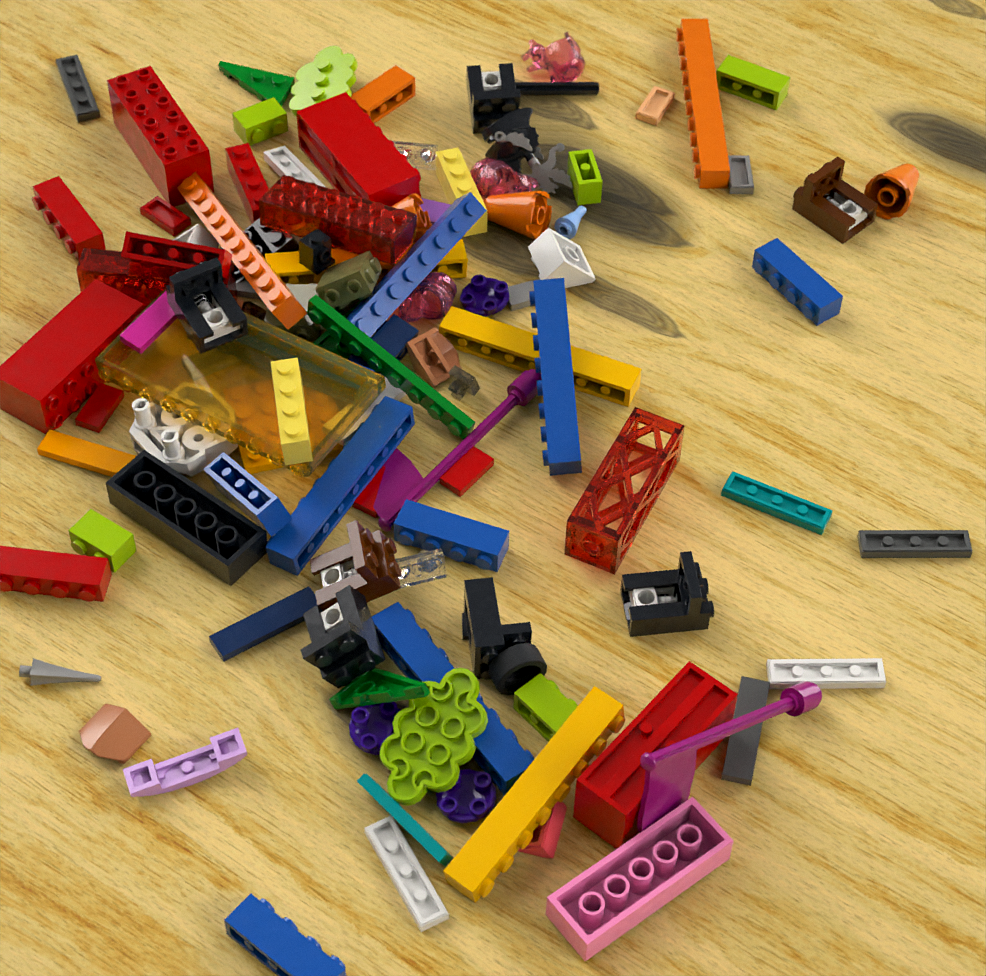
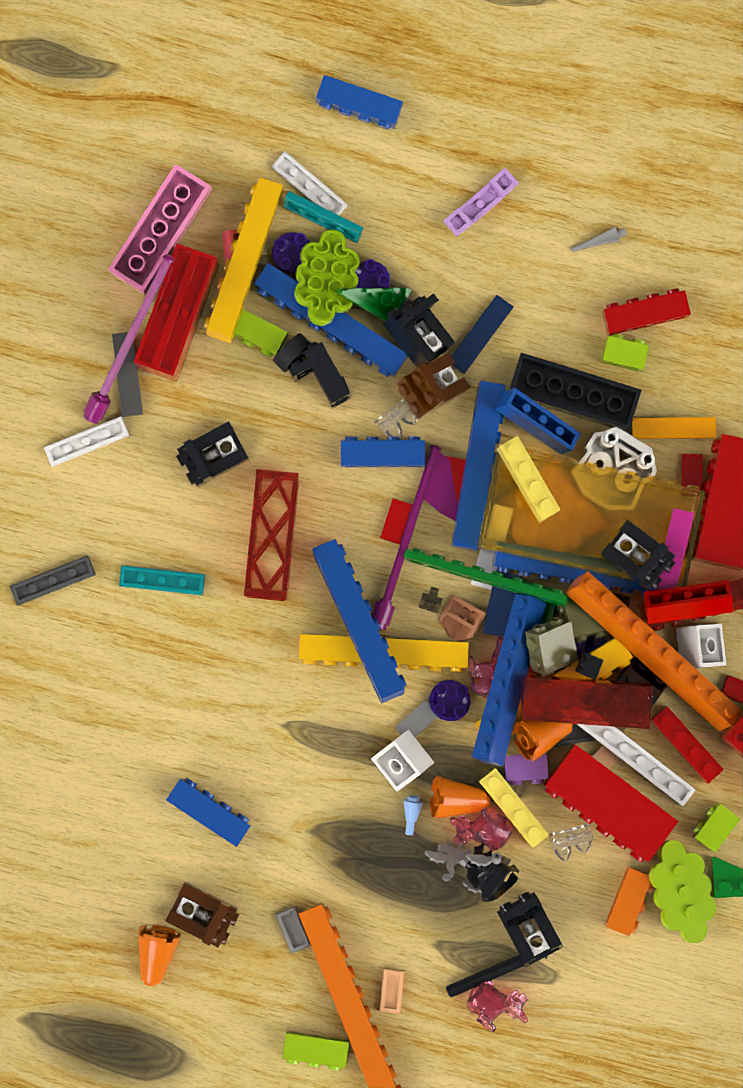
camera: 160 degrees right, 35 degrees up
nougat slope [79,703,151,764] -> none
lime brick [567,149,603,205] -> none

